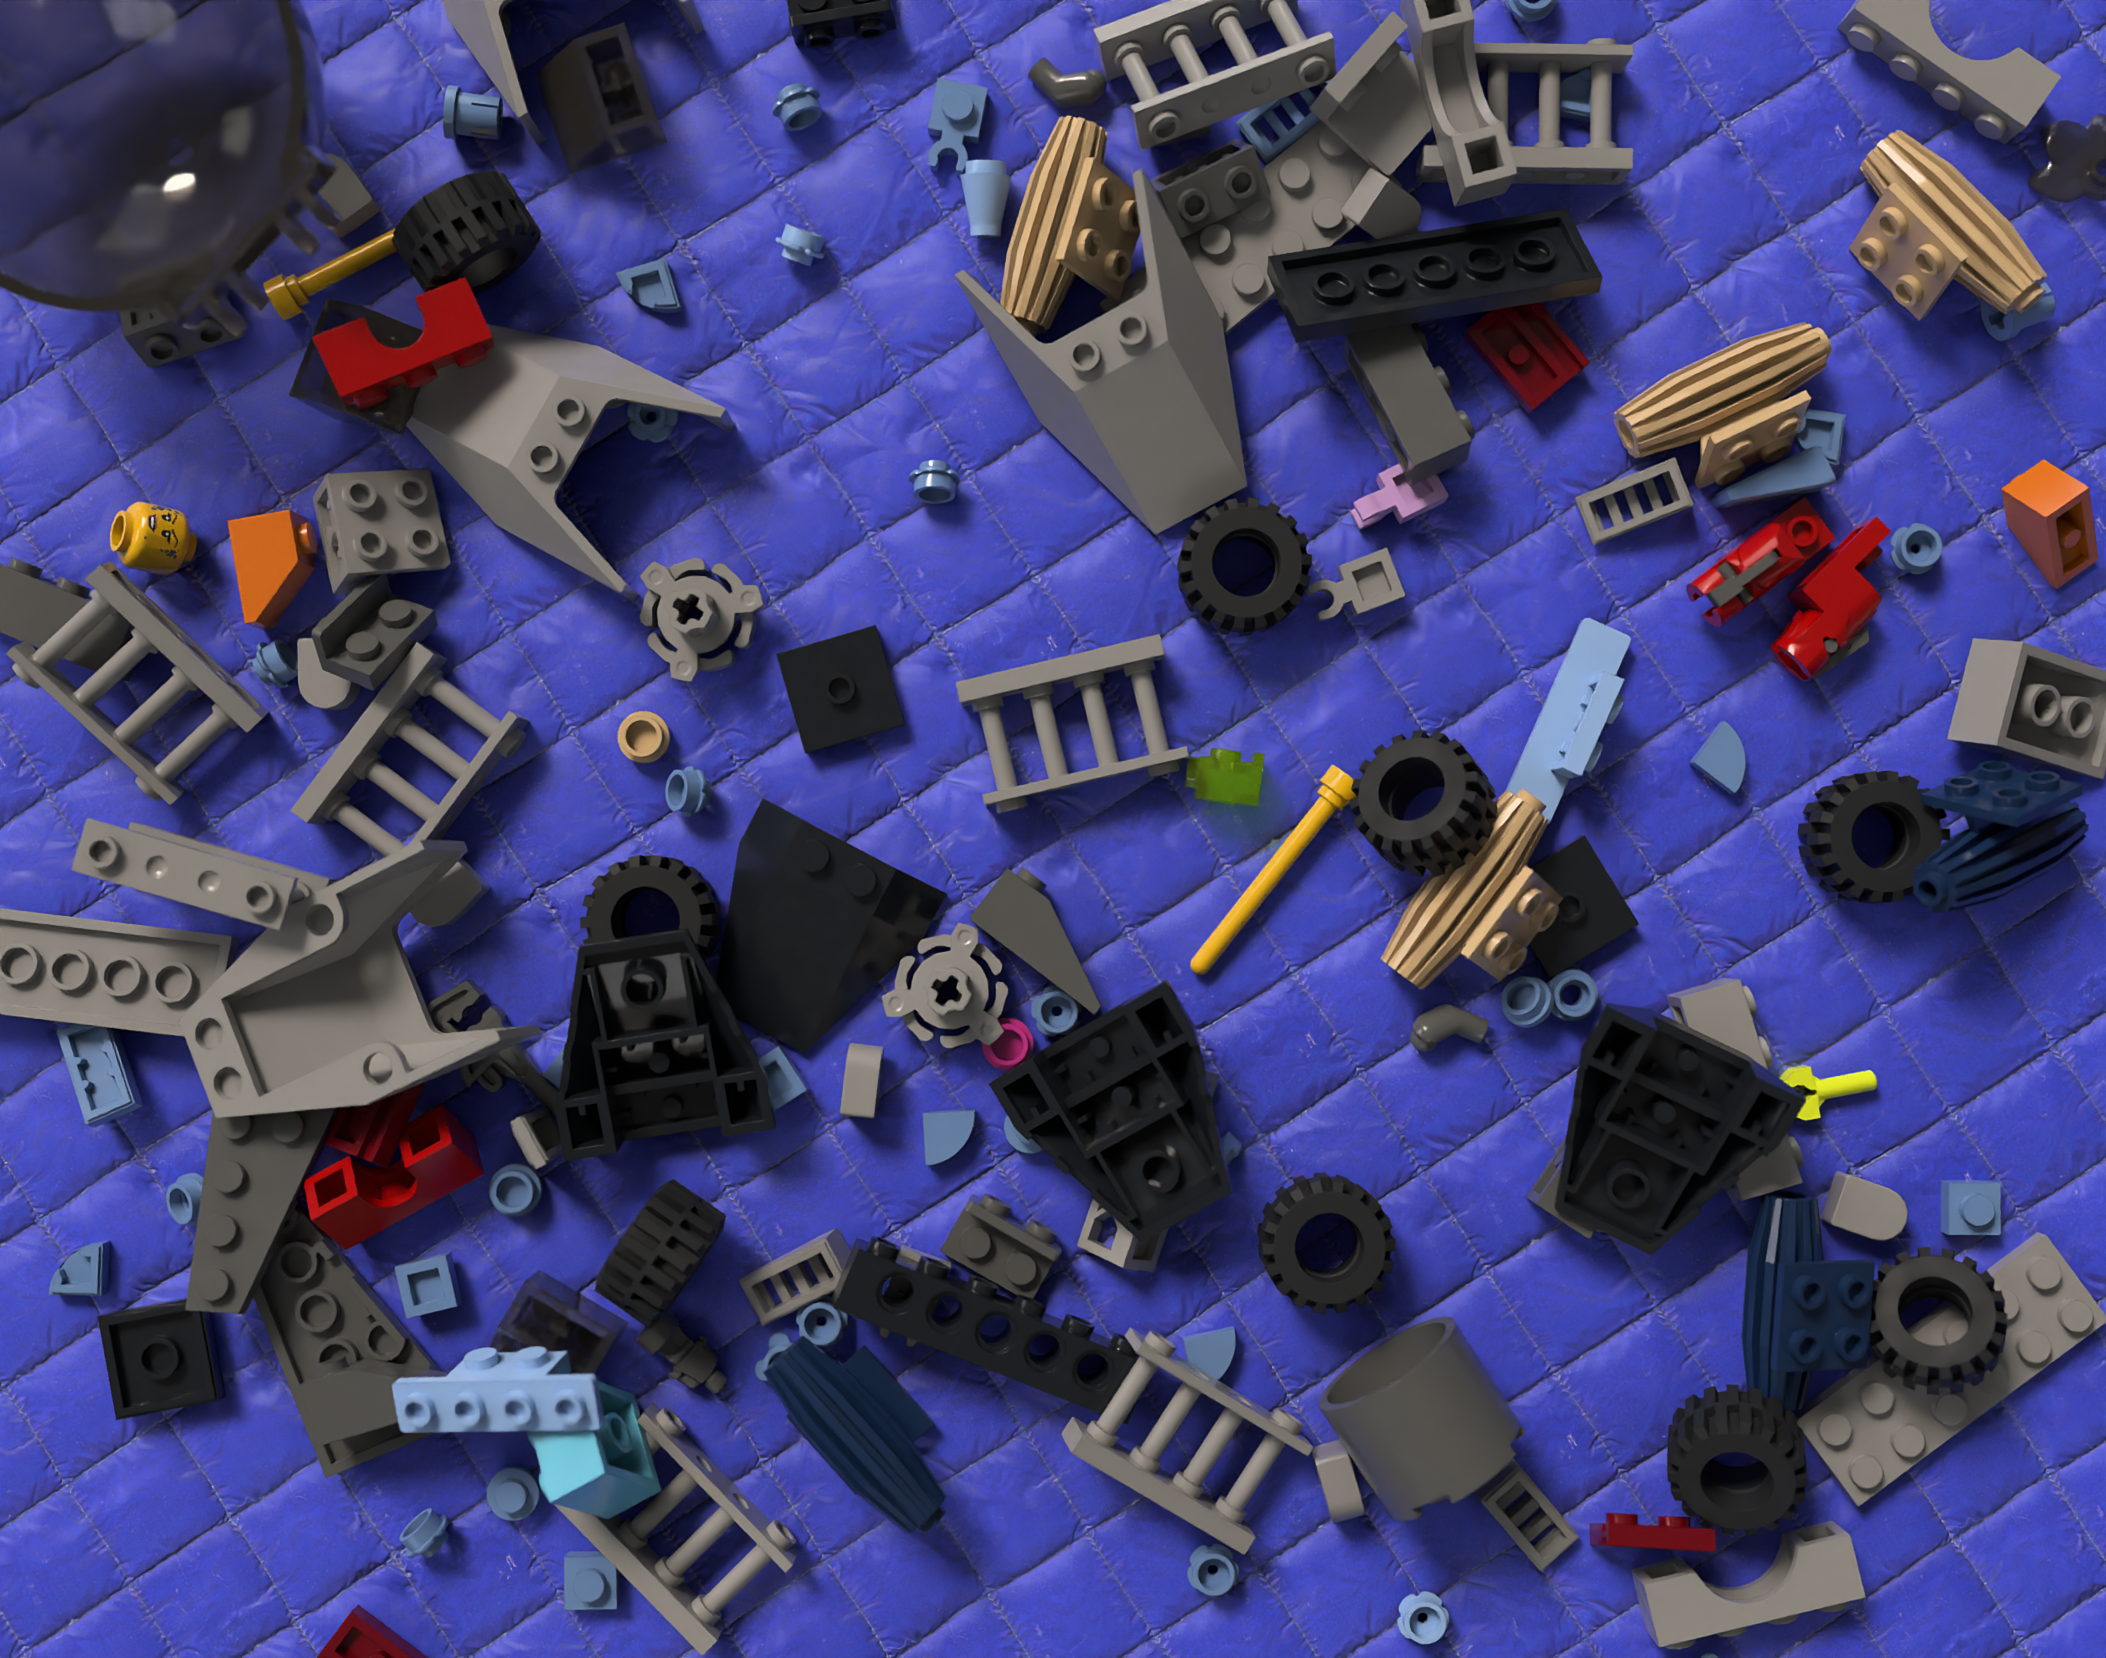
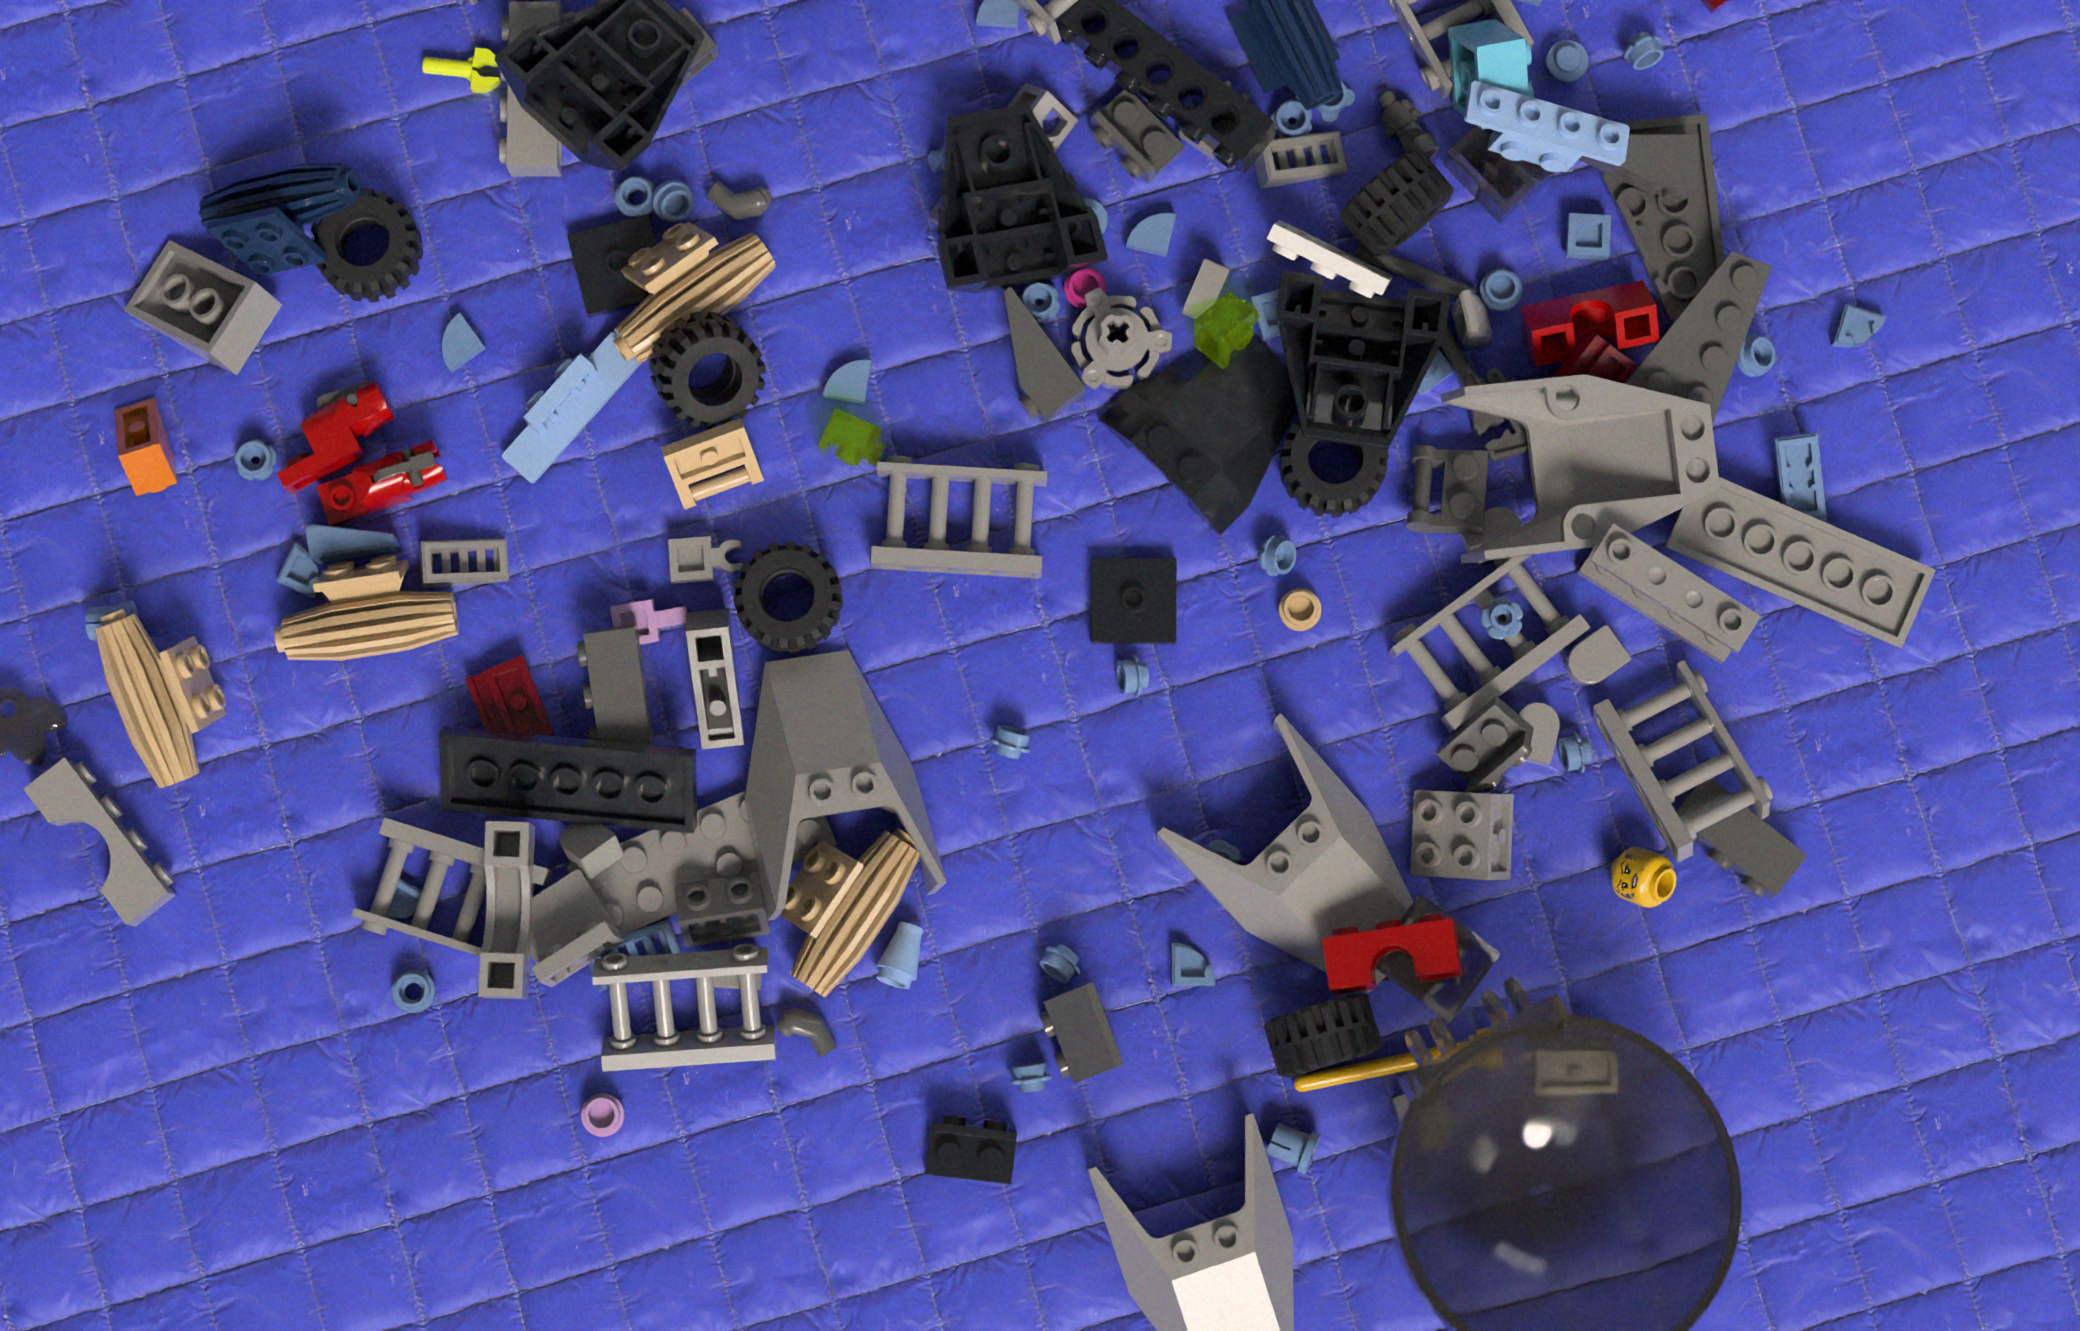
camera: 165 degrees left, 5 degrees down
black plate [98,1297,226,1420] -> none
orange slope [227,510,318,630] -> none
clear smoke slope [536,23,667,174] -> none
light grey piece [640,558,764,683] -> none
medium blue plate [928,78,989,177] -> none
yellow piece [1190,765,1357,975] -> none
black tyre [1257,1173,1396,1314] -> none
none -> tan plate [660,418,764,510]
none -> dark grey slope [685,608,744,750]
none -> medium blue tile [823,360,872,404]
none -> dark grey slope [1039,982,1124,1084]
none -> medium blue plate [1116,655,1149,697]
none -> clear neon green brick [1193,291,1259,369]
none -> white plate [1267,220,1393,298]
none -> dark grey bar [1354,243,1477,298]
none -> dark grey plate [1406,445,1489,535]
none -> medium blue plate [1481,597,1523,640]
none -> light grey piece [1565,625,1631,686]

